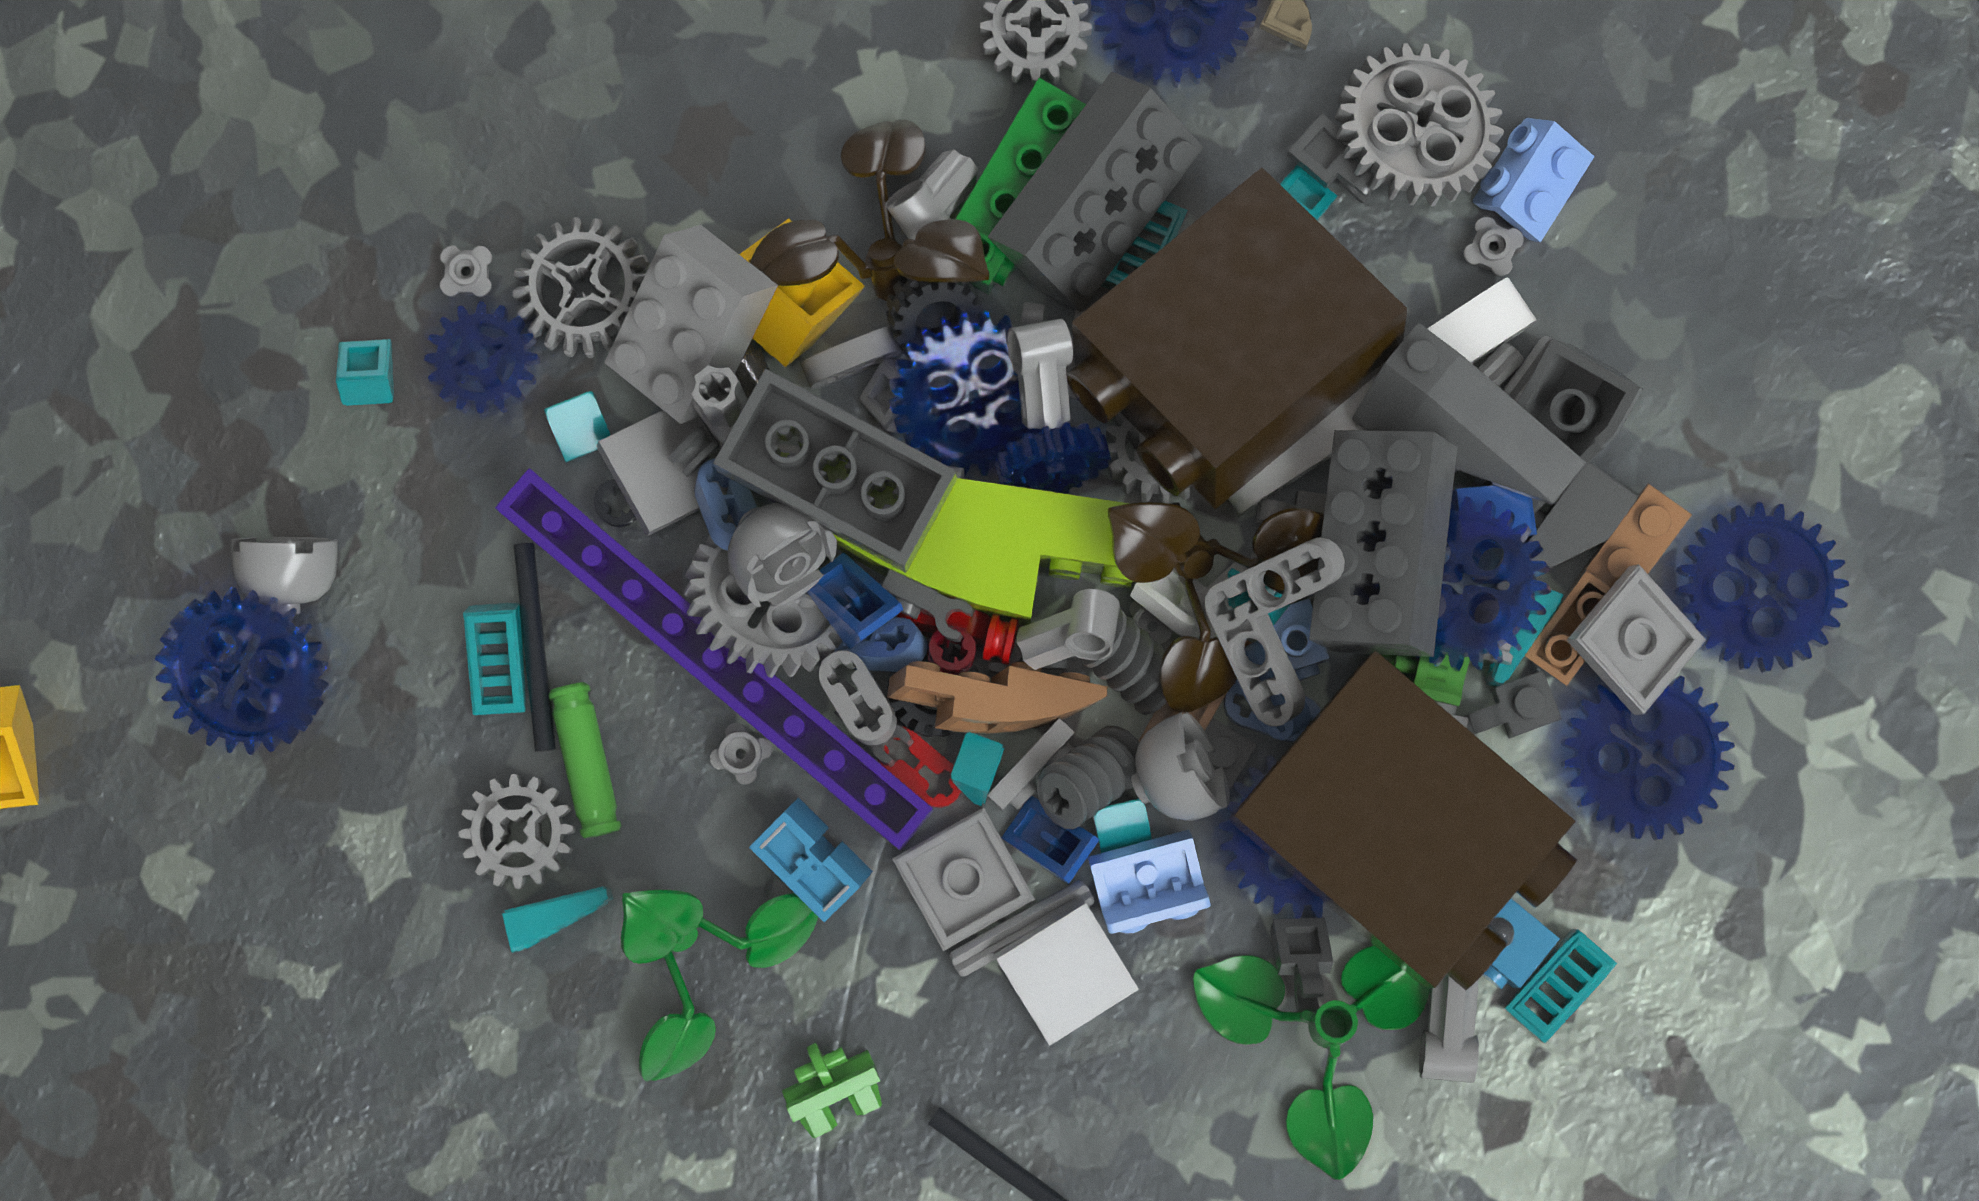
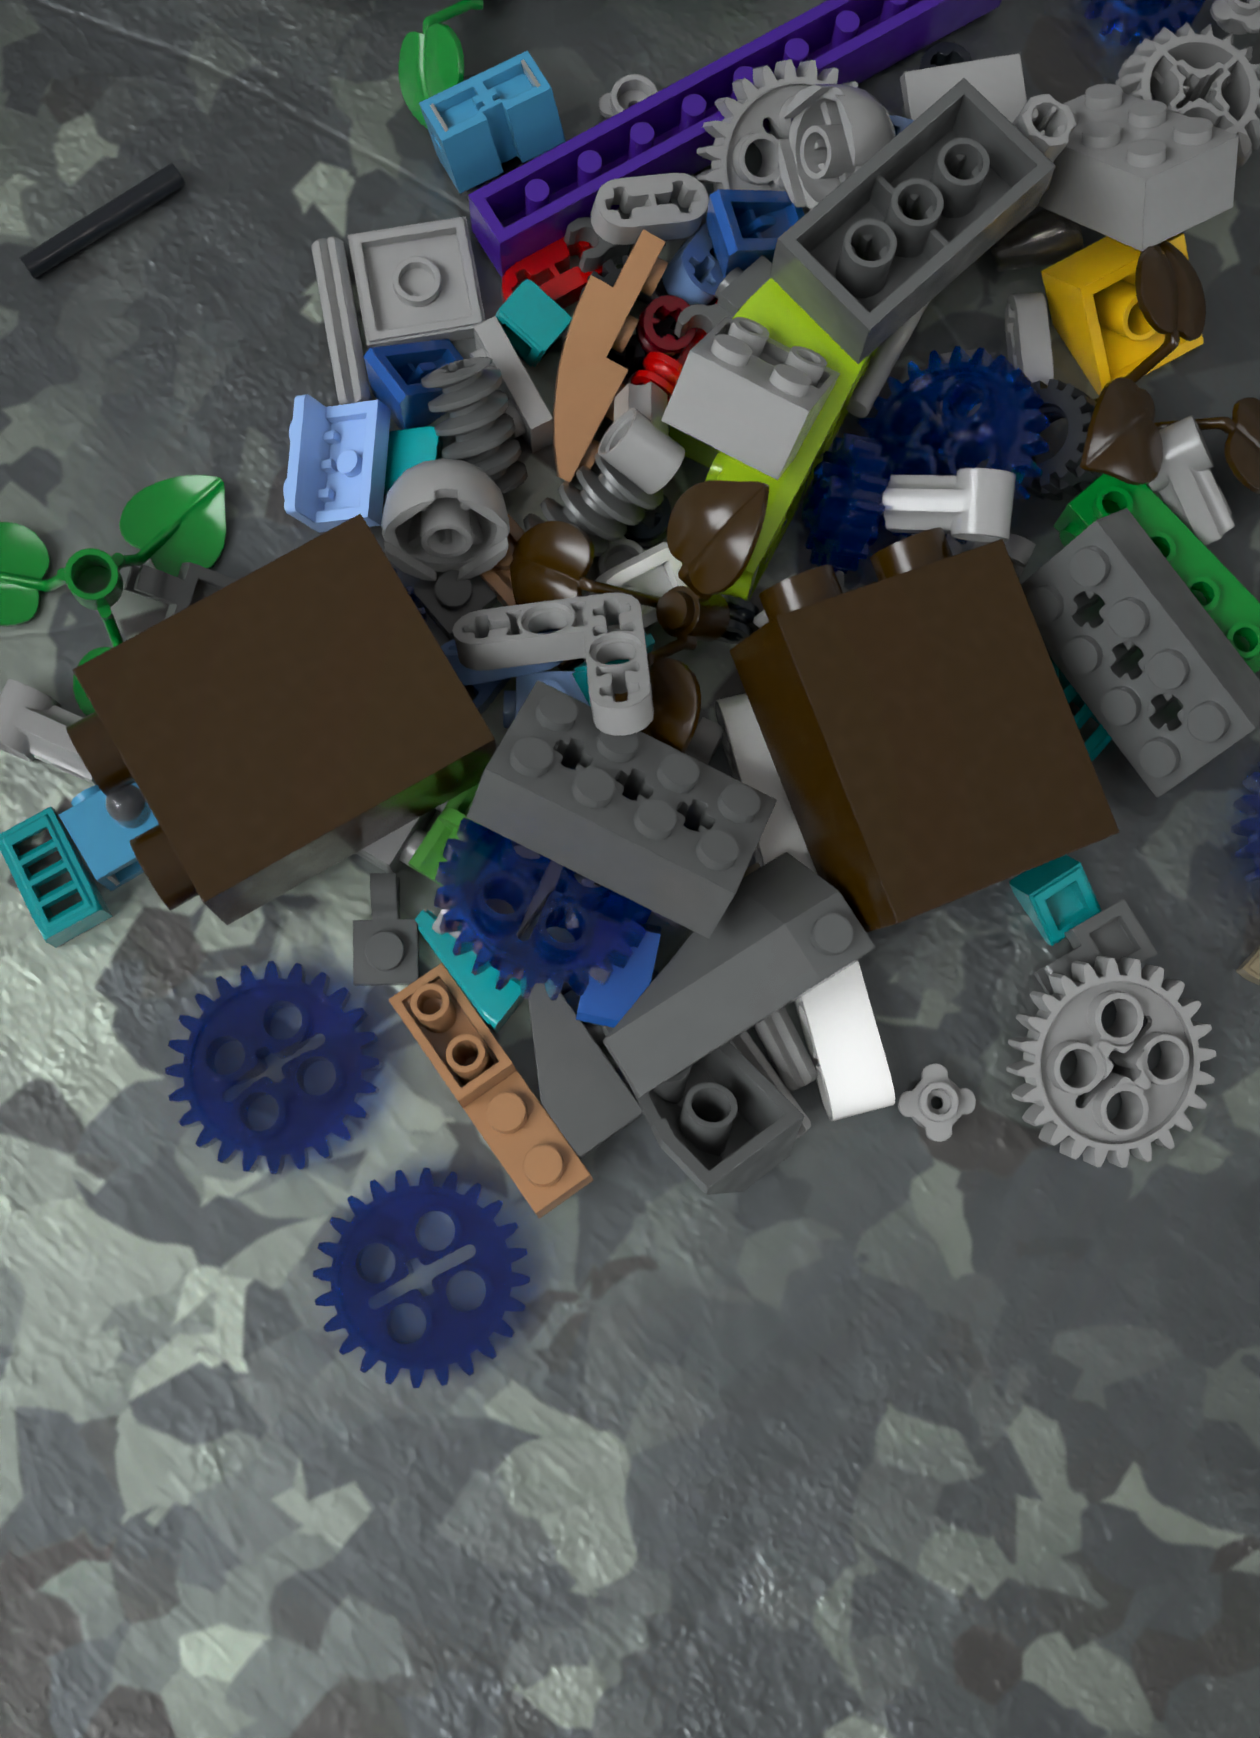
camera: 100 degrees right, 5 degrees down
slope [544,391,611,463] -> none
bright green hips [782,1042,882,1138] -> none
tile [994,899,1139,1046] -> none
light blue bracket [1473,118,1595,242] -> none
light grey tile [1567,565,1706,715] -> none
none -> light grey slope [661,316,840,480]

